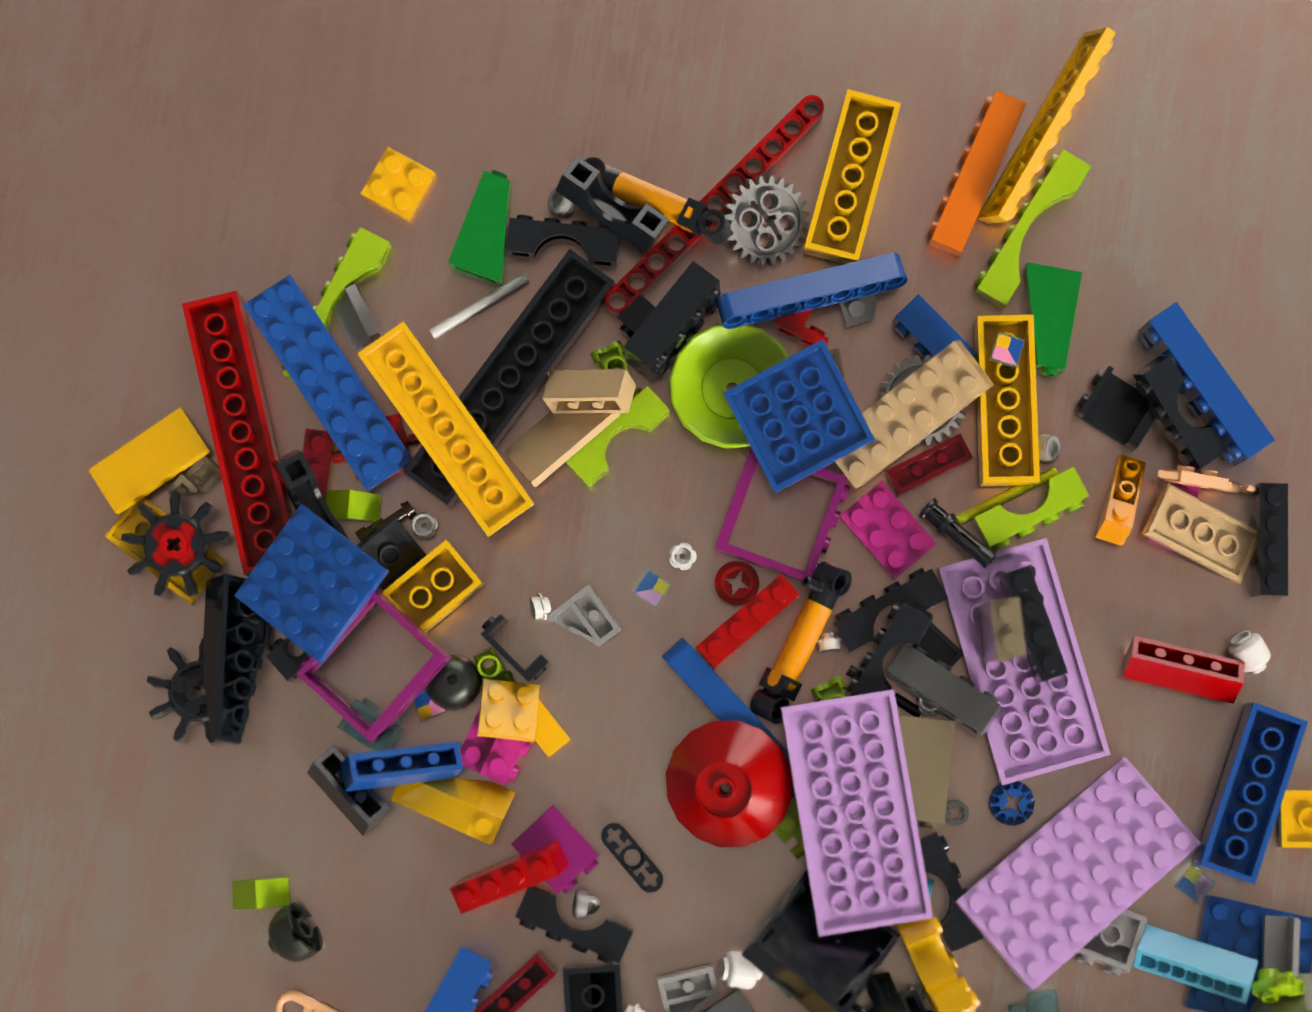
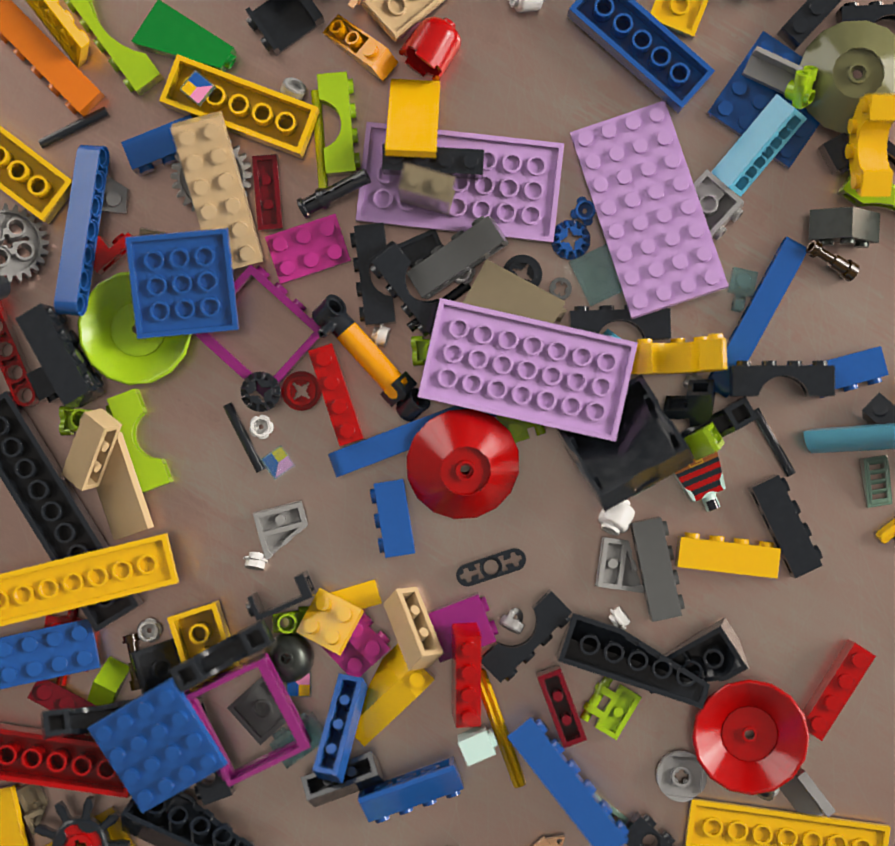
camera: 70 degrees left, 5 degrees up
red brick [1123,635,1245,704] -> none
clear light blue tile [1174,864,1216,905] -> none
none -> black bar [38,106,109,148]
none -> black arch [170,618,275,693]
none -> black bar [223,402,265,473]
none -> dark grey plate [227,676,298,745]
none -> black gear [240,372,281,412]
none -> blue slope [358,756,464,823]
none -> blue brick [370,479,416,558]
none -> tan brick [383,587,443,670]
none -> yellow tile [385,79,440,158]
none -> red cylinder [399,16,461,81]
none -> light aqua brick [458,723,498,766]
none -> yellow axle [481,669,526,788]
none -> black gear [504,255,542,286]
none -> clear light blue tile [569,244,623,307]
none -> blue plate [570,196,596,226]

